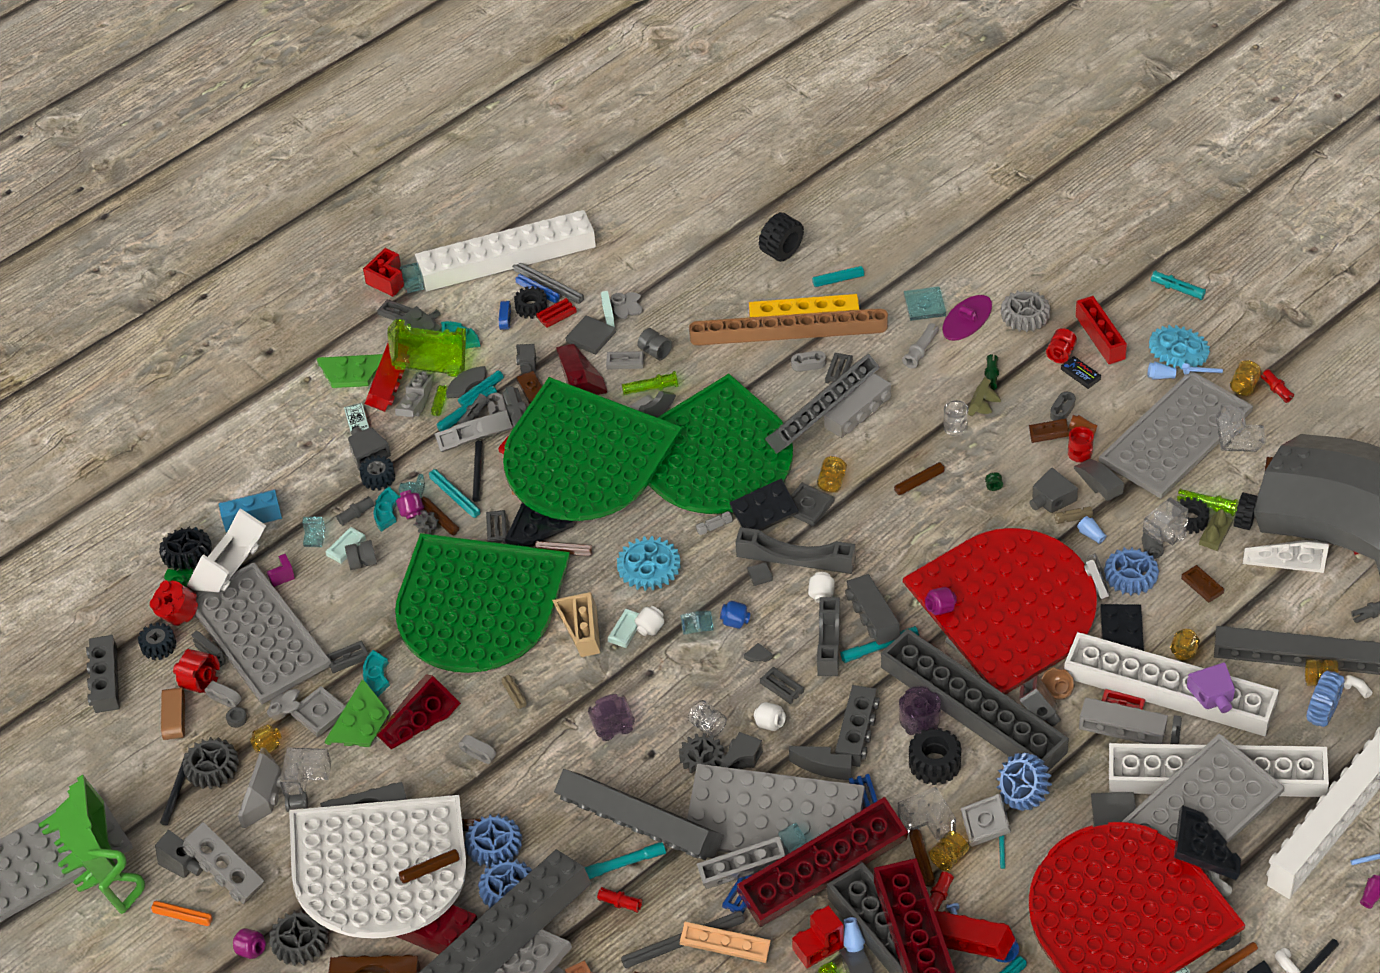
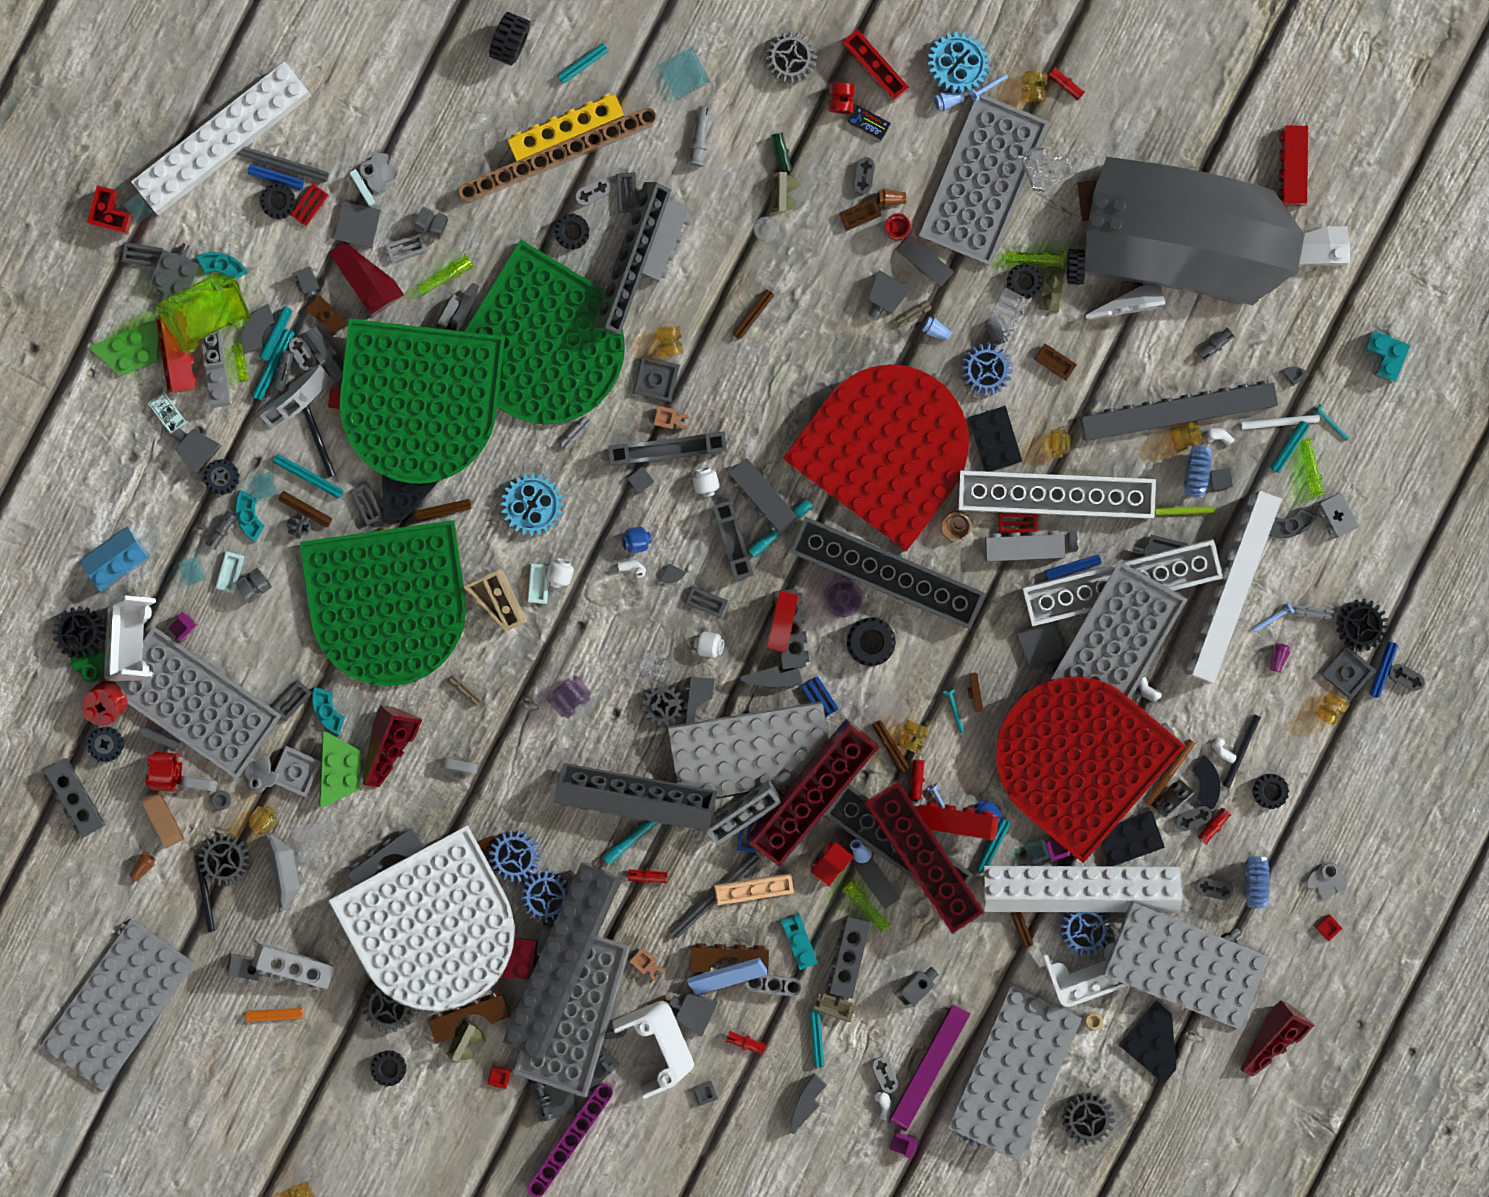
camera: 30 degrees left, 40 degrees up
bright green piece [39,775,145,914] -> none
magenta head [233,928,266,959] -> none
dark grey bush [285,791,308,812] -> none
magenta head [396,490,424,520] -> none
reddish brown axle [399,849,460,884] -> none
blue beam [499,301,511,330] -> none
clear light blue panel [680,611,713,635] -> none
black plate [729,478,799,531] -> none
clear light blue panel [778,823,808,854] -> none
magenta head [925,587,957,615] -> none
magenta shield [942,295,992,341] -> none
light grey tile [961,794,1011,847] -> none
dark green bush [985,472,1003,491] -> none
medium blue gear [996,753,1052,811] -> none
dark grey torso [1019,675,1061,726] -> none
light grey plate [1084,553,1110,599] -> none
black plate [1174,805,1241,880] -> none
medium lavender torso [1187,662,1235,713] -> none
none -> dark orange cone [129,852,156,882]
none -> black tyre [554,213,590,250]
none -> white arm [618,560,646,578]
none -> nougat plate [654,406,690,429]
none -> red slope [767,591,799,652]
none -> reddish brown plate [967,672,983,712]
none -> lime bar [1155,506,1214,516]
none -> dark grey tile [1210,468,1233,490]

